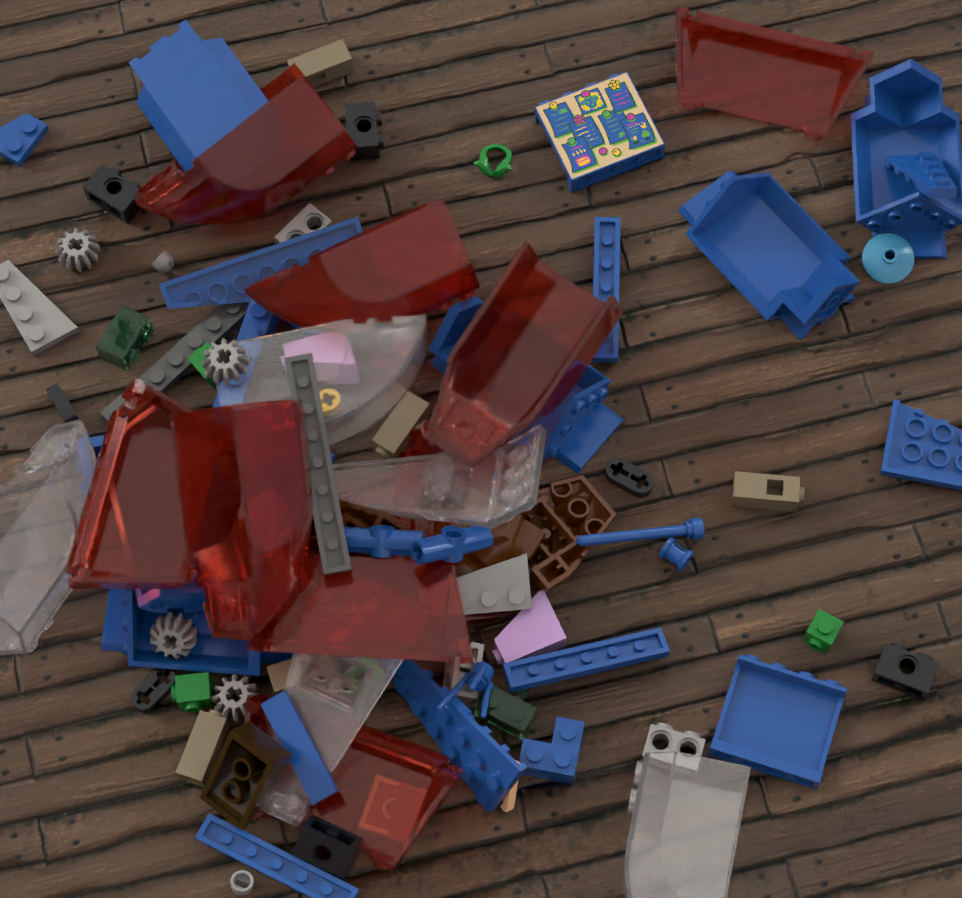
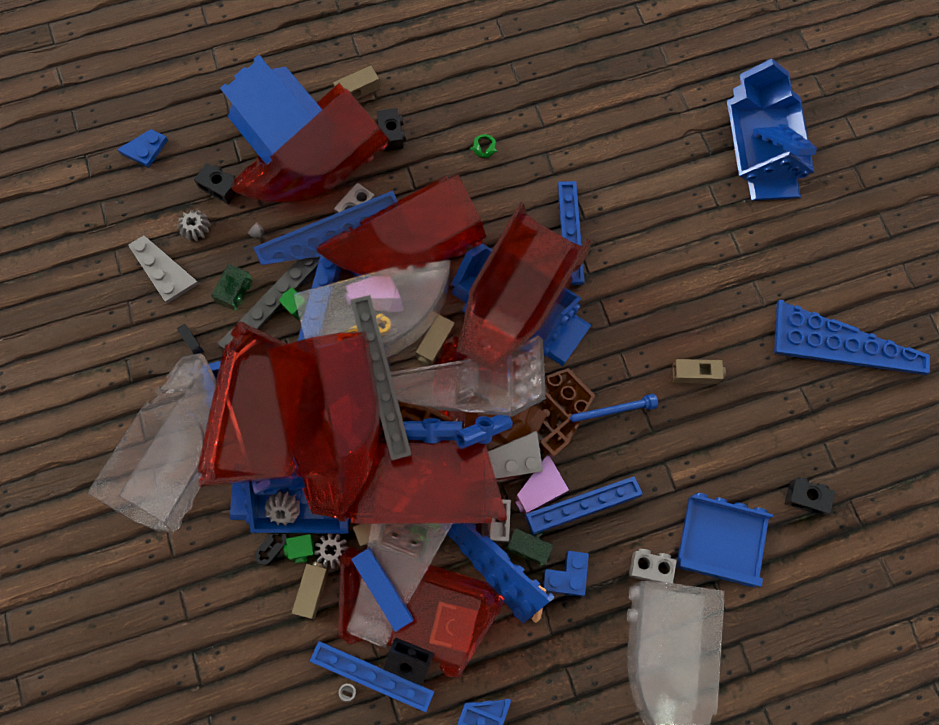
camera: 10 degrees left, 5 degrees up
dark brown slope [200,721,293,831] -> none
light grey gear [202,338,250,387] -> none
blue plant [437,662,494,718] -> none
panel [535,72,665,193] -> none
black beam [605,458,653,498] -> none
blue bush [658,537,694,572] -> none
clear red windscreen [675,6,874,140] -> none
blue panel [678,170,860,340] -> none
green brick [803,609,844,655] -> none
dark azure dish [862,233,914,284] -> none

